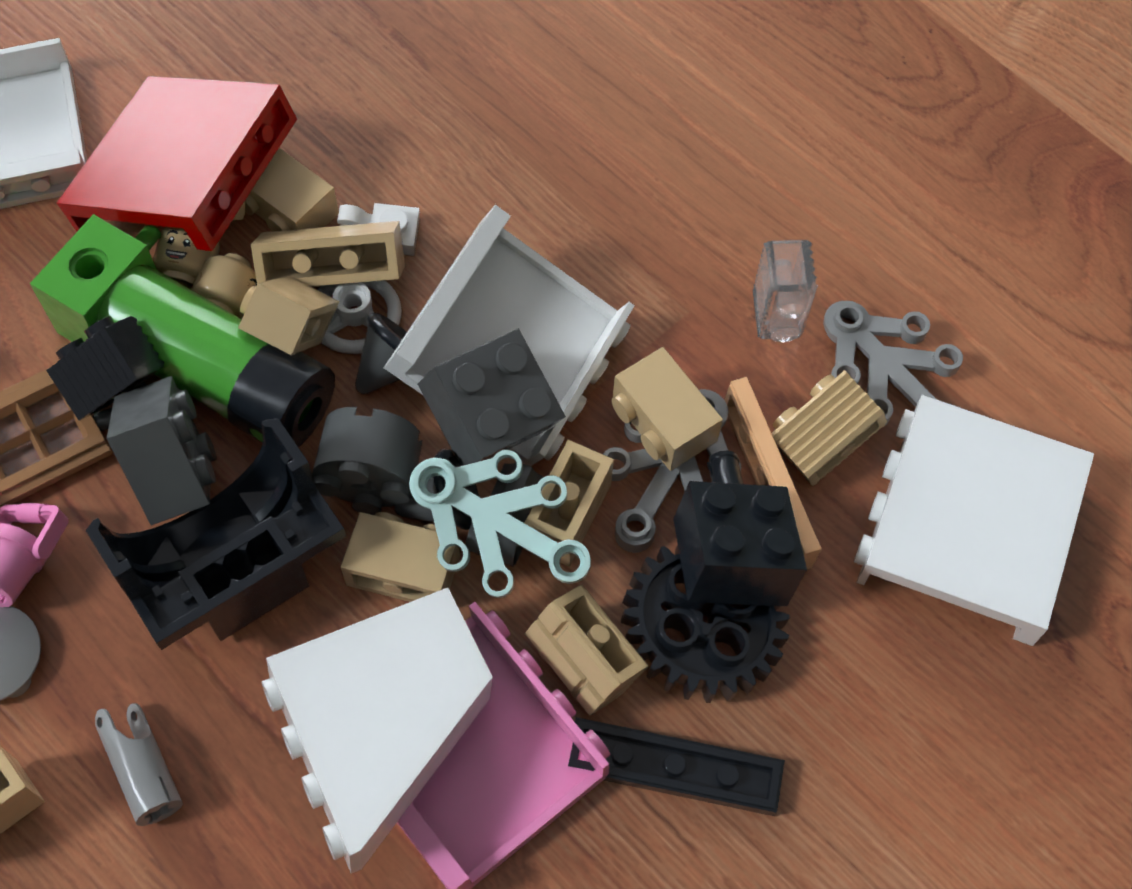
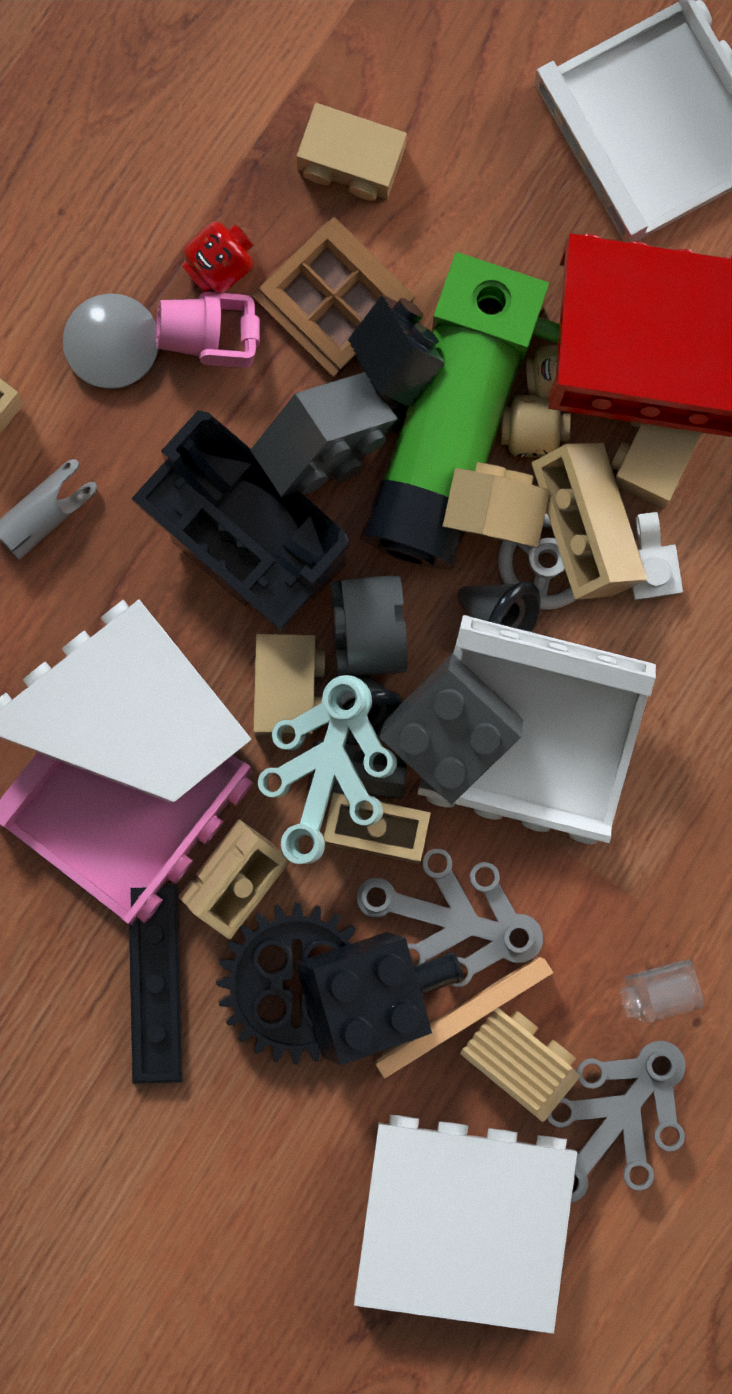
camera: 75 degrees right, 20 degrees up
tan brick [611,347,723,471] -> none

